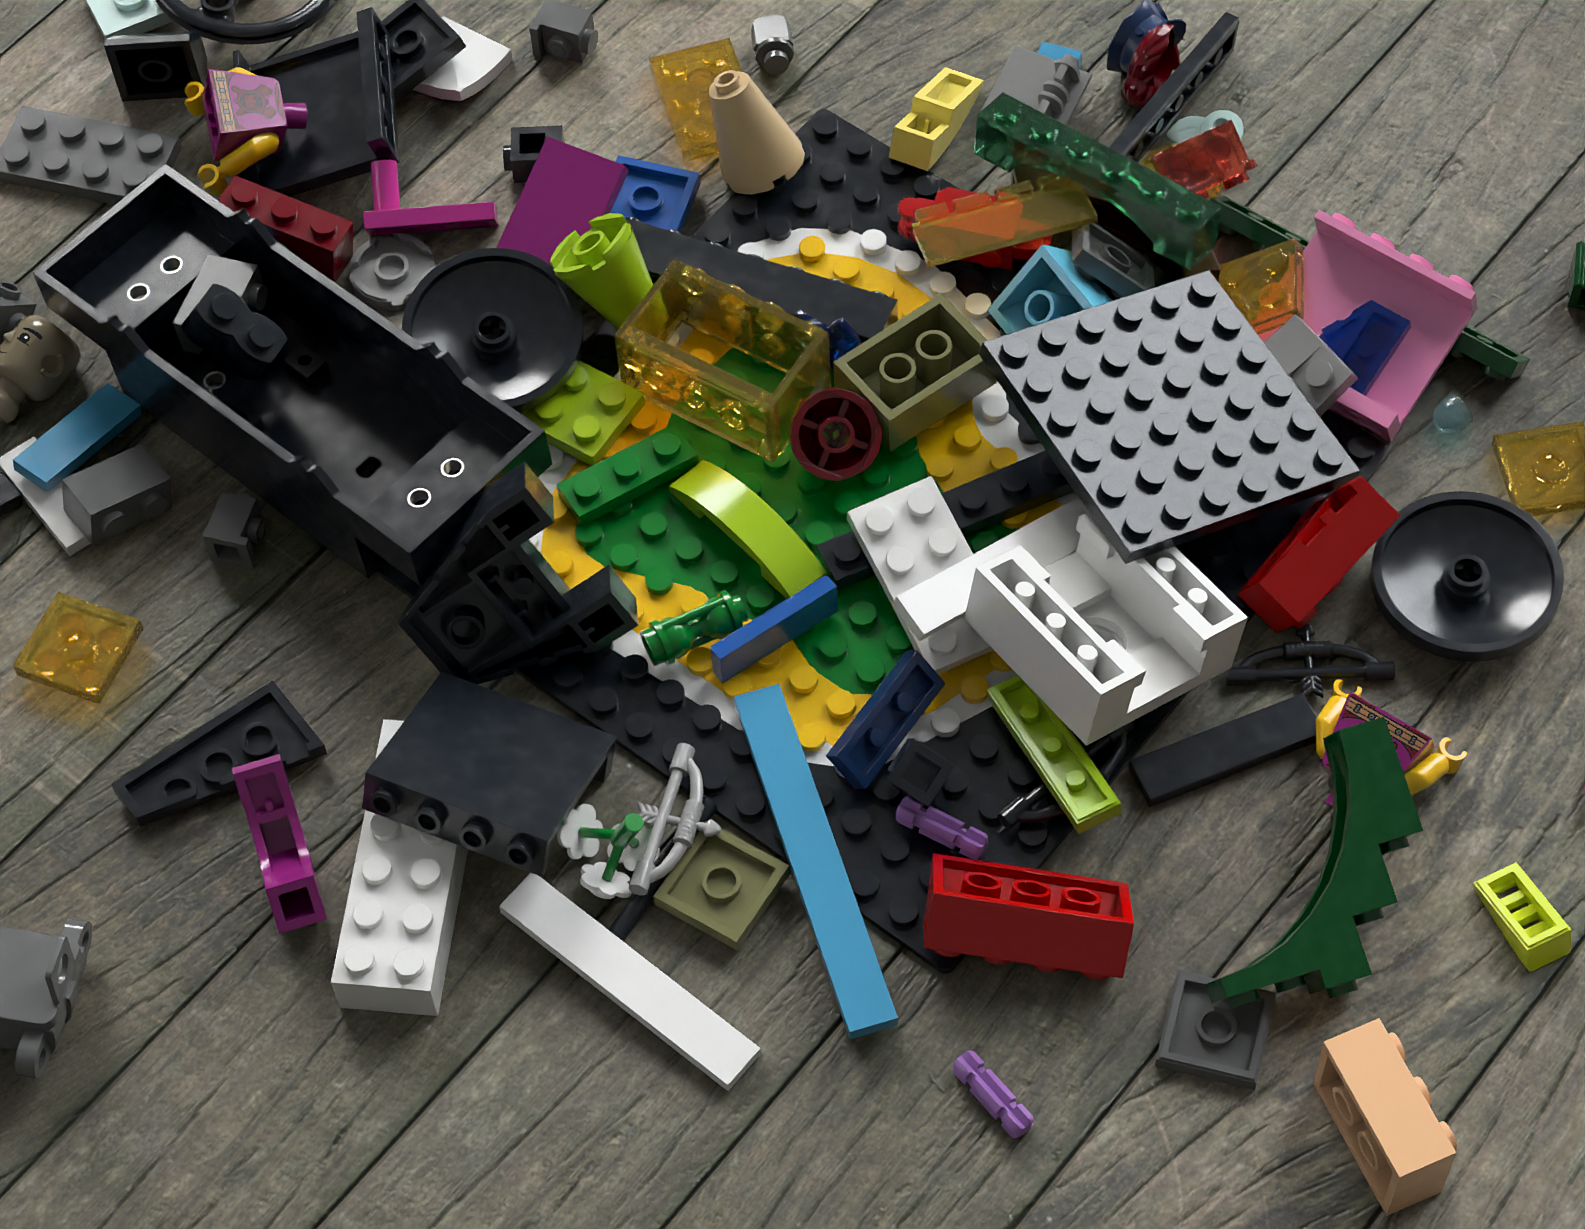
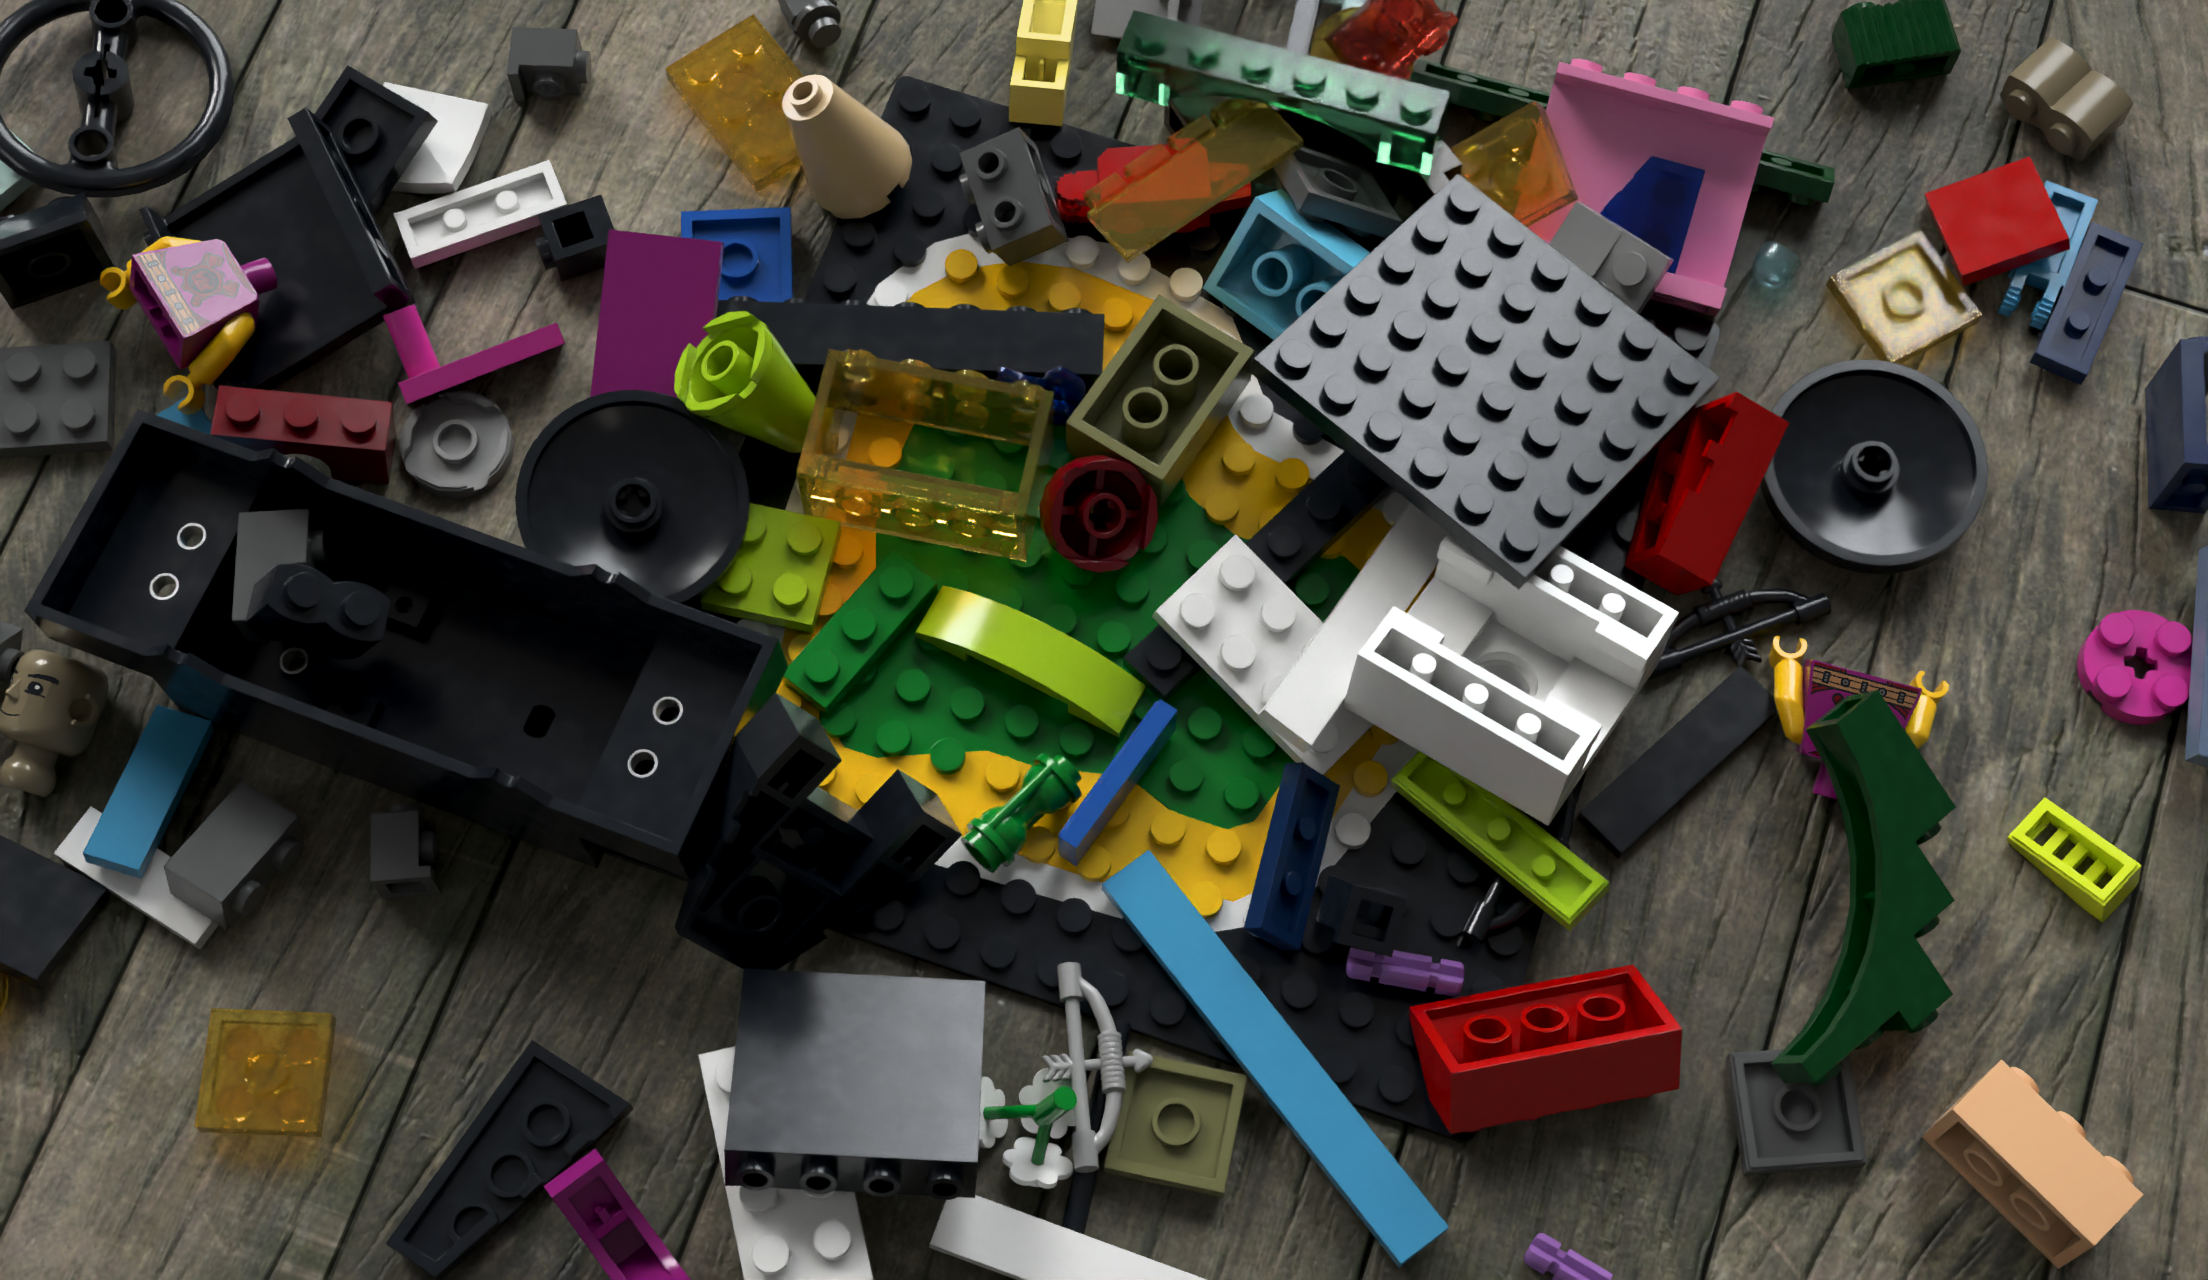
camera: 25 degrees left, 10 degrees up
none -> white plate [394,160,568,269]
none -> dark grey brick [959,127,1069,266]

